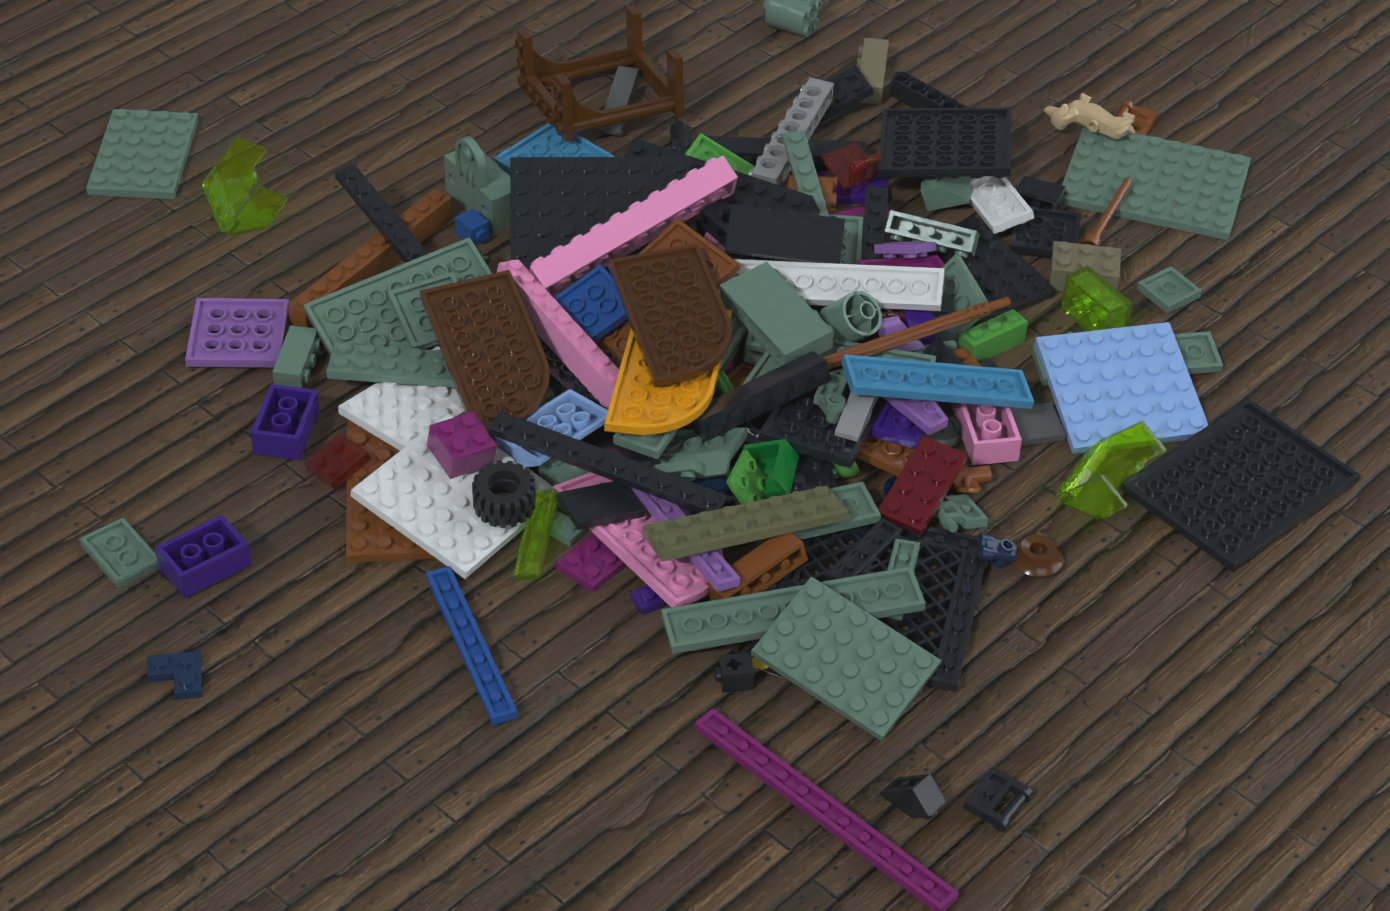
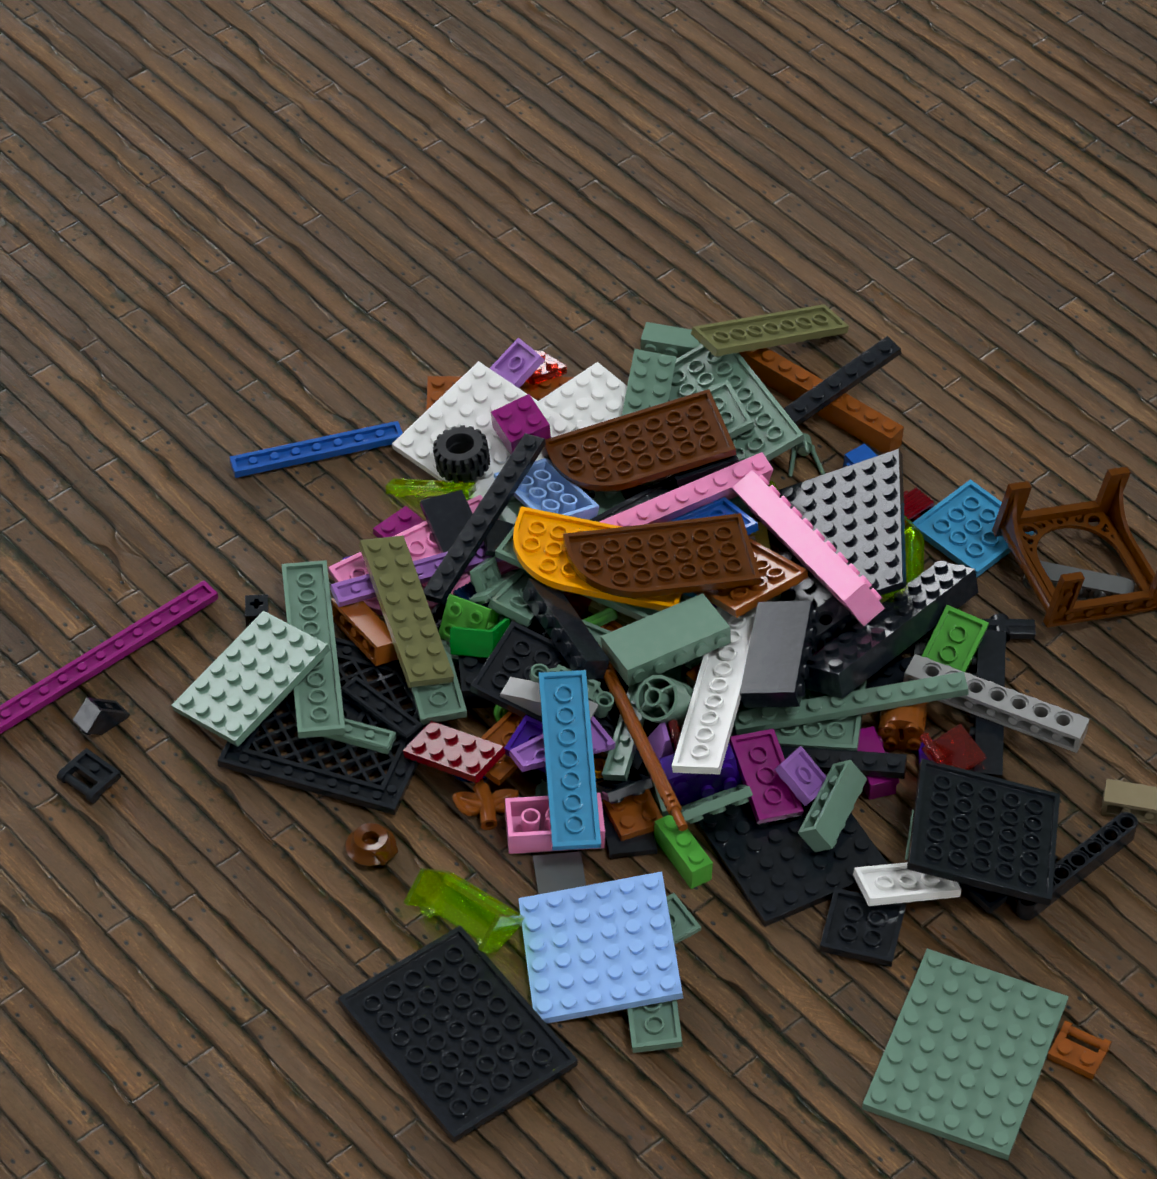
camera: 95 degrees right, 5 degrees up
sand green tile [79,517,159,589] -> none
sand green plate [86,109,198,200] -> none
dark blue plate [147,651,202,700] -> none
dark purple brick [155,515,251,598] -> none
medium lavender piece [185,298,289,368] -> none
clear neon green windscreen [203,136,288,235] -> none
dark purple brick [251,384,320,460] -> none
sand green brick [444,136,510,235] -> none
black plate [819,64,874,124] -> none
sand green plate [933,494,988,532] -> none
dark blue plate [977,533,1018,568] -> none
black brick [1016,176,1066,210] -> none
tan animal [1044,93,1135,140] -> none
dark tan brick [1049,241,1121,298] -> none
clear neon green brick [1061,265,1133,331] -> none
dark orange piece [1081,177,1132,246] -> none
sand green plate [1137,266,1202,313] -> none
none -> medium lavender plate [489,338,545,388]
none -> olive plate [691,304,849,357]

